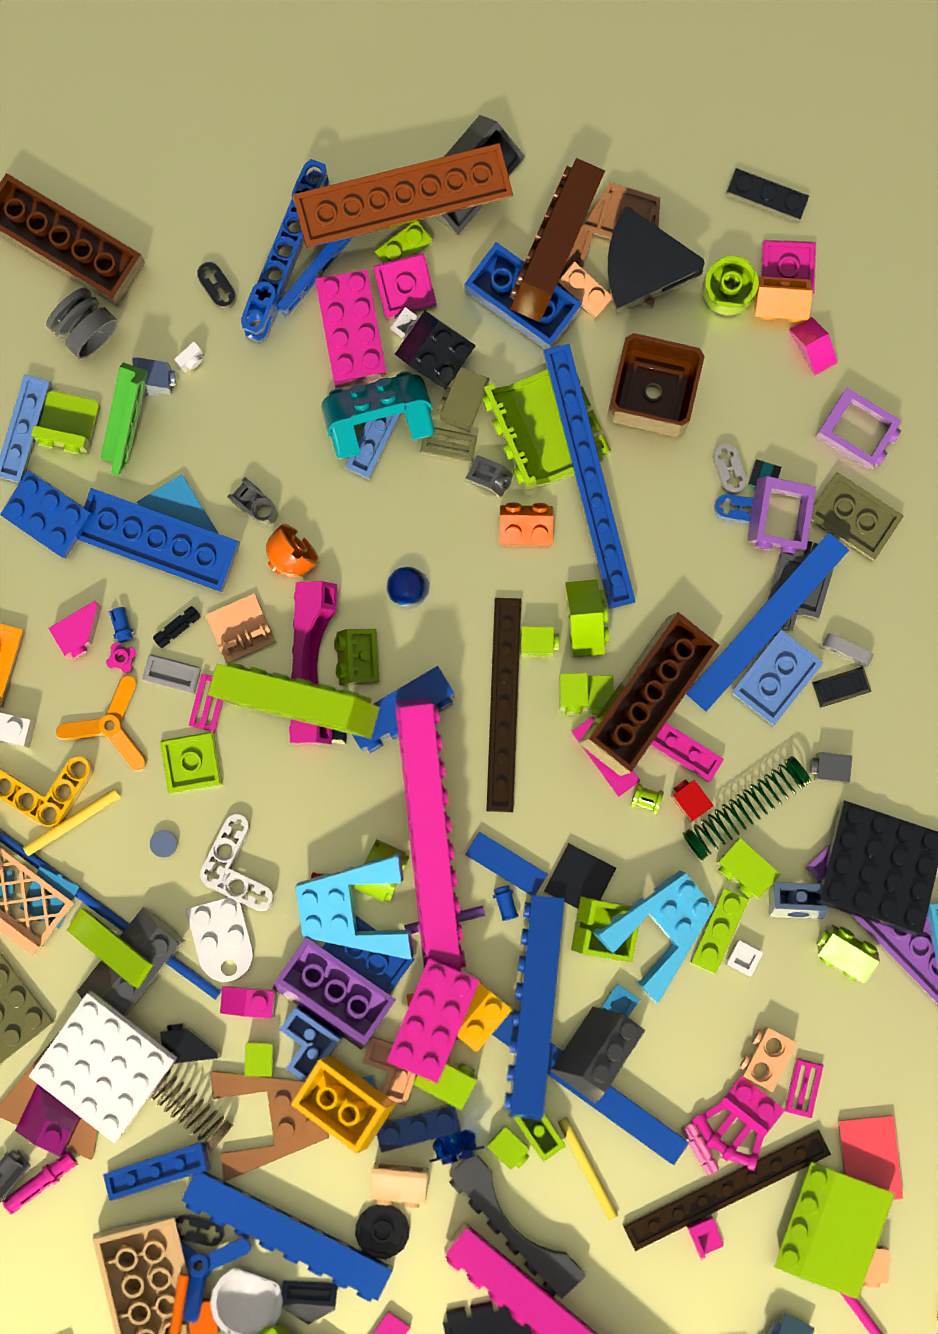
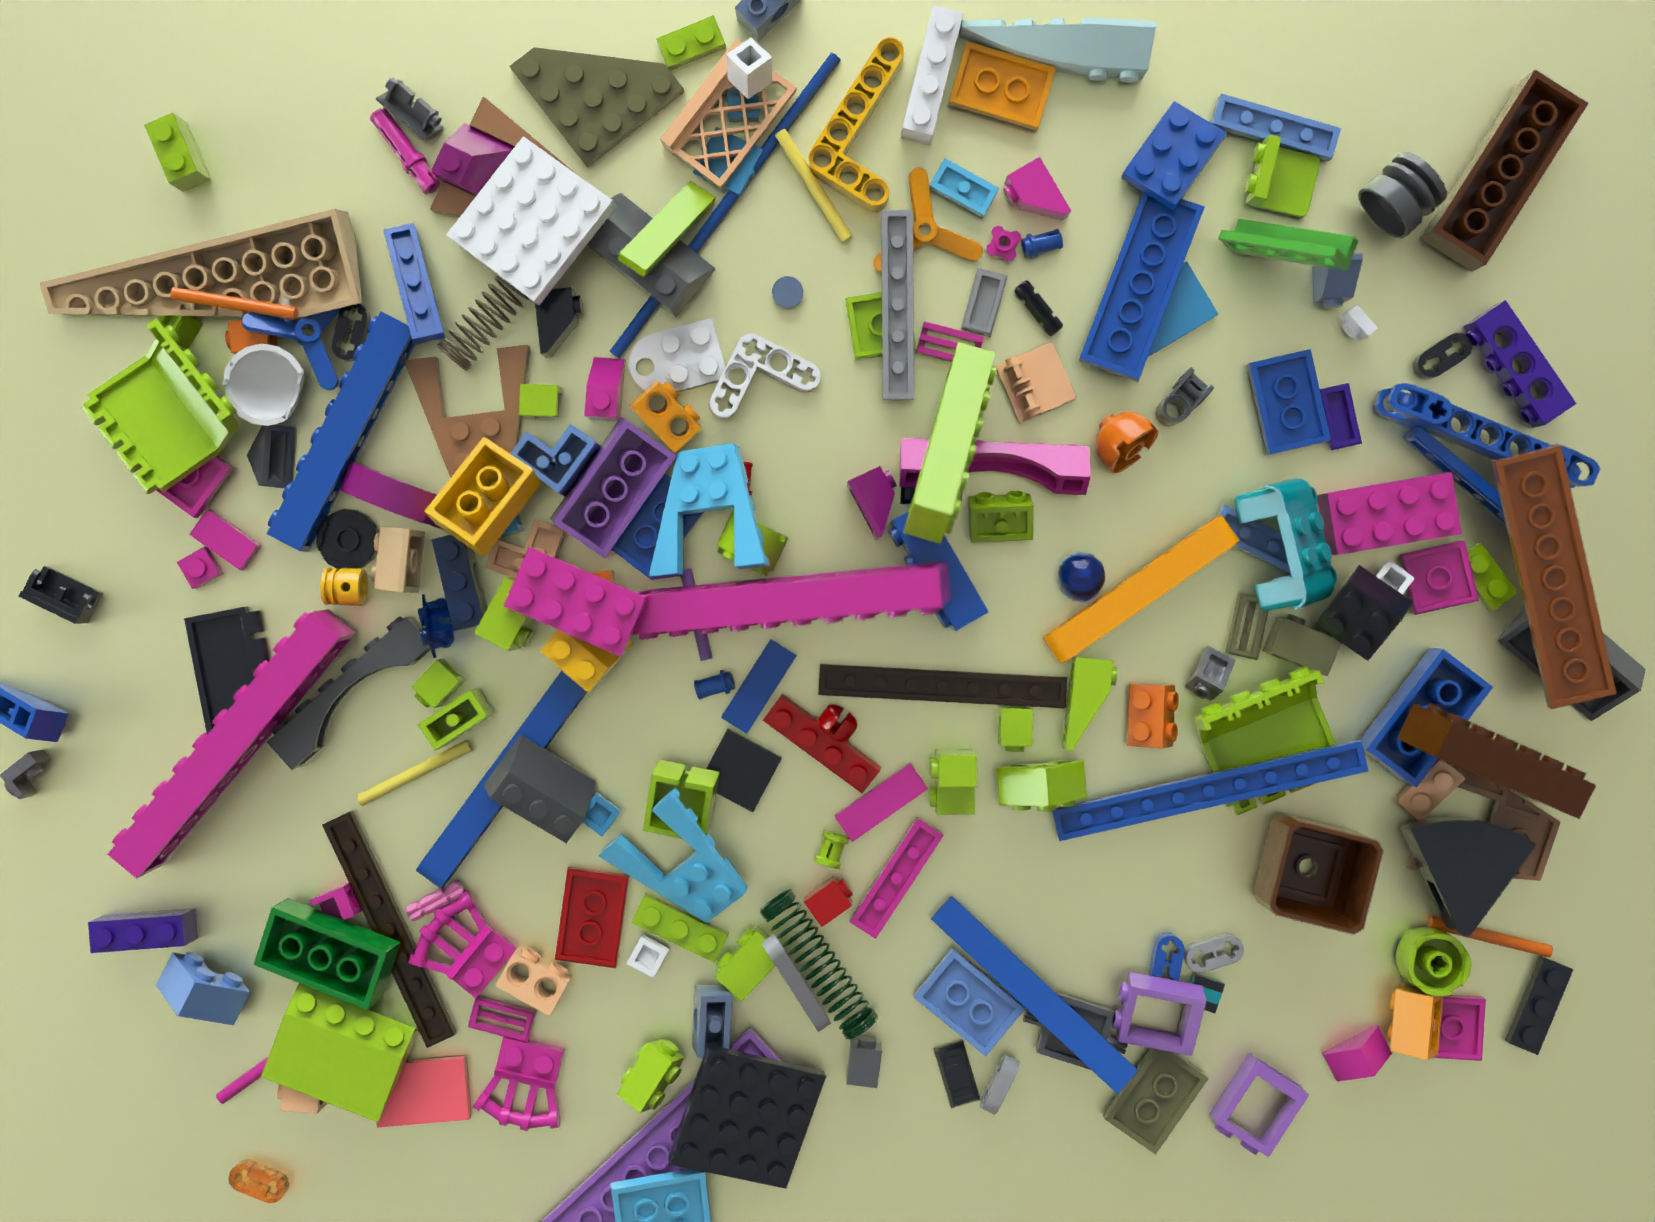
camera: 90 degrees right, 5 degrees up
blue brick [504,895,564,1120] -> none
reddish brown brick [579,612,719,776] -> none
none -> green brick [253,898,401,1010]
none -> yellow piece [320,568,368,606]
none -> magenta arch [339,461,443,530]
none -> dark pink plate [473,1037,565,1131]
none -> red tile [555,866,630,968]
none -> light orange brick [629,380,702,454]
none -> light grey beam [761,934,831,1032]
none -> red plate [763,694,882,793]
none -> magenta slope [847,466,897,540]
none -> light grey plate [881,210,914,400]
none -> medium azure plate [929,158,999,218]
none -> light orange beam [1042,515,1239,664]
none -> lime slope [1062,656,1118,751]
none -> blue plate [1247,349,1331,455]
none -> dark purple tile [1320,383,1362,450]
none -> orange bar [1427,916,1553,957]
none -> dark purple brick [1463,300,1577,428]

